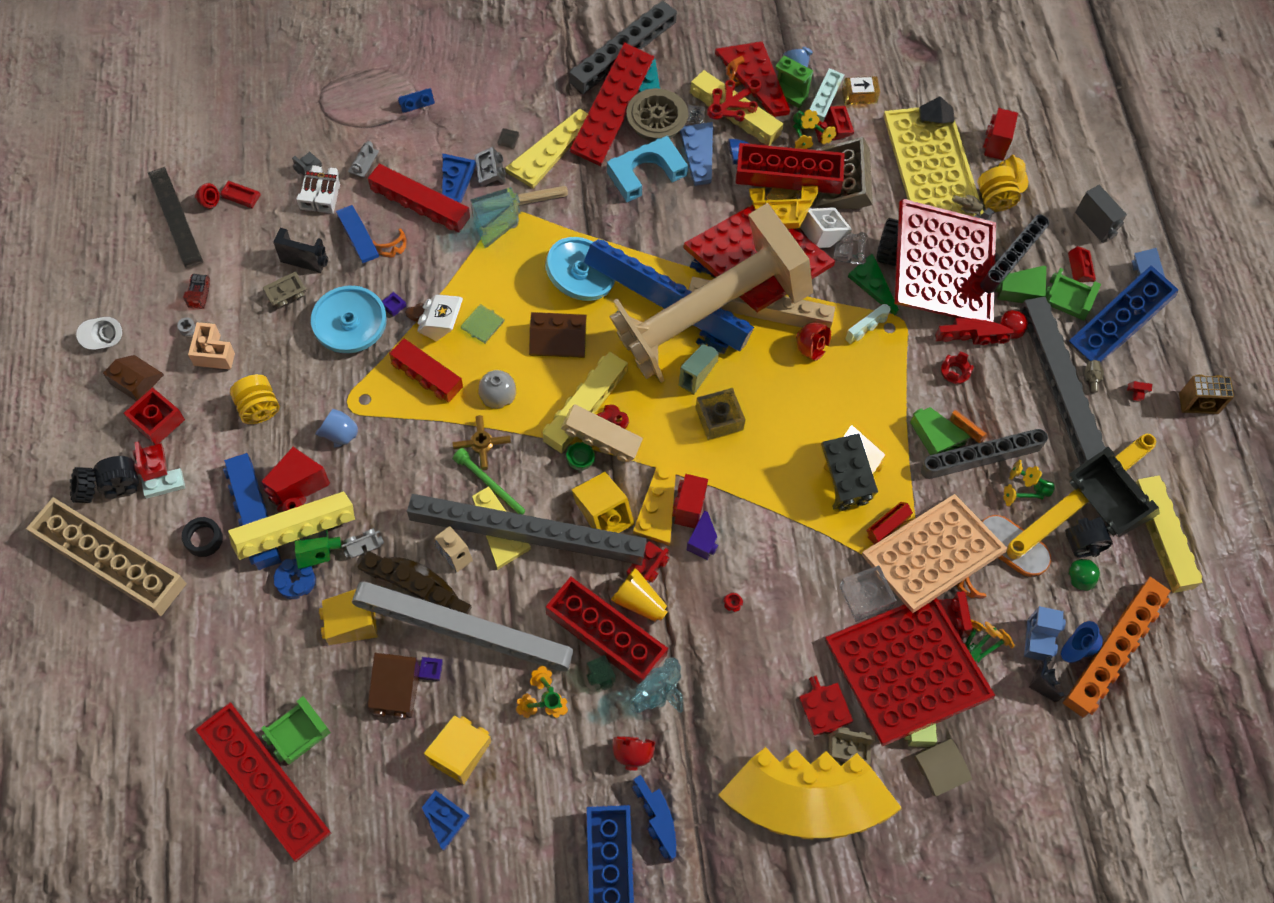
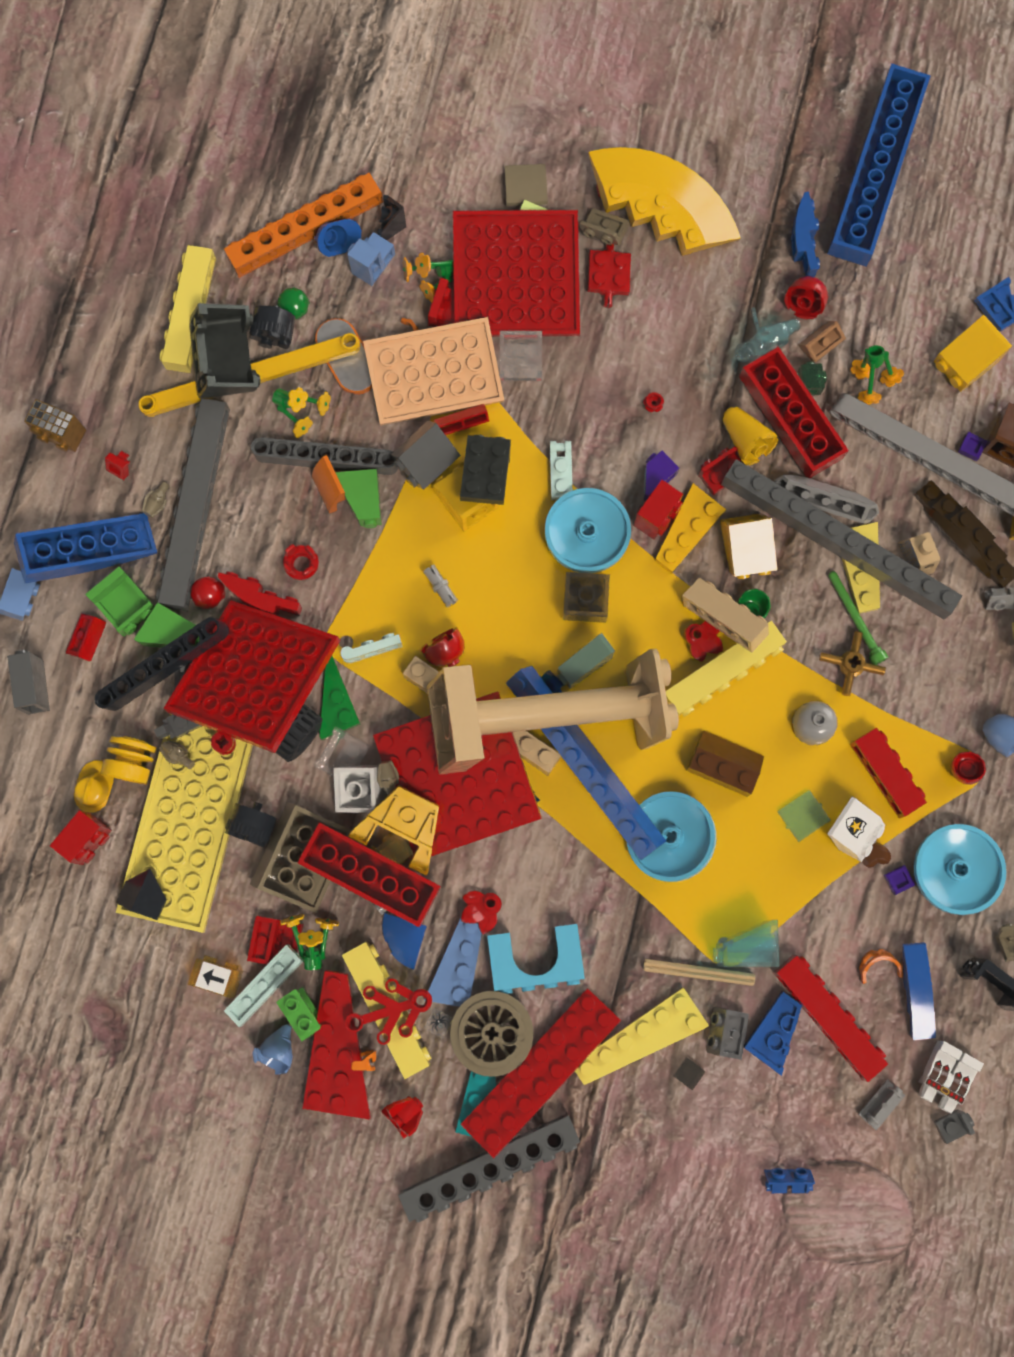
camera: 155 degrees left, 15 degrees up
none -> black piece [225,802,277,847]
none -> dark tan piece [377,760,399,796]
none -> red brick [381,1096,423,1139]
none -> dark grey brick [391,420,461,490]
none -> light grey pin [423,564,458,608]
none -> red plate [461,891,502,935]
none -> medium azure dish [545,488,631,573]
none -> light aqua plate [550,441,573,500]
none -> light grey brick [774,475,879,524]
none -> medium nougat slope [798,321,846,363]
none -> red hair [951,751,986,785]

